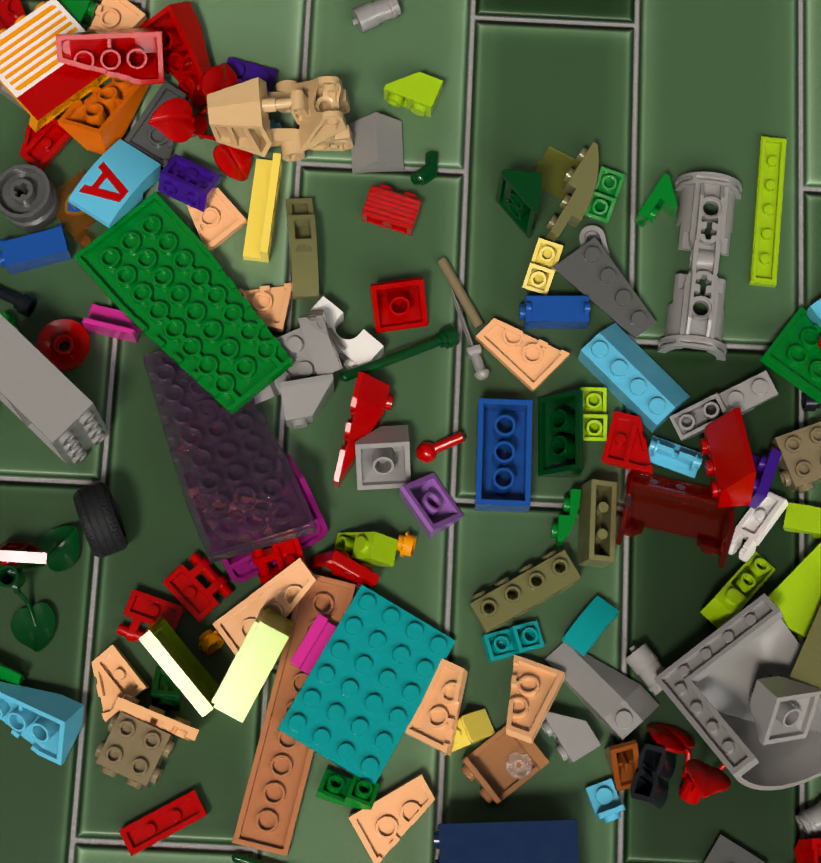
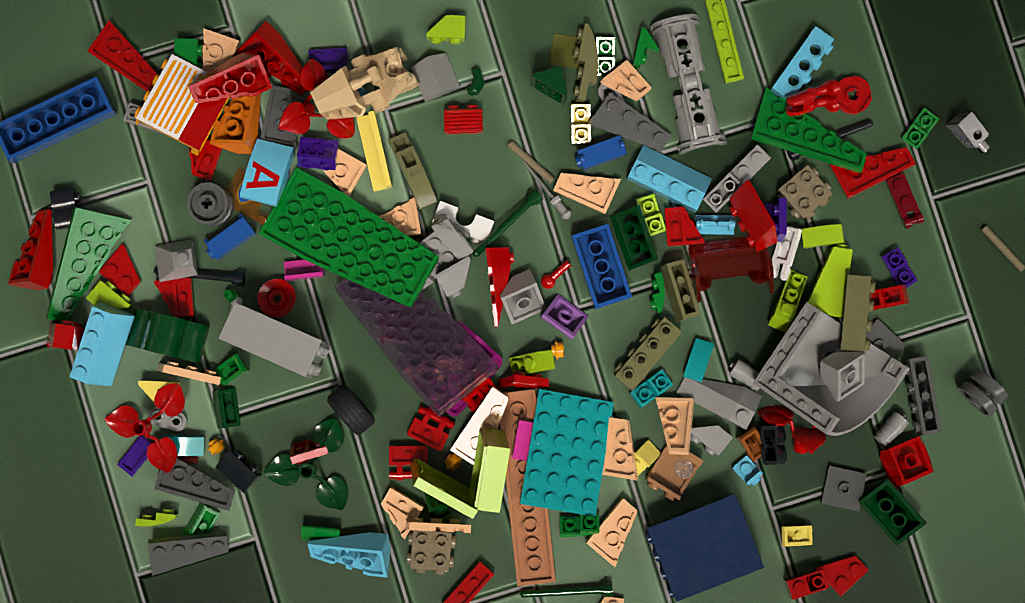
camera: 20 degrees left, 10 degrees up
red slope [370,277,428,333] -> none
none -> light nougat wing [600,60,652,101]

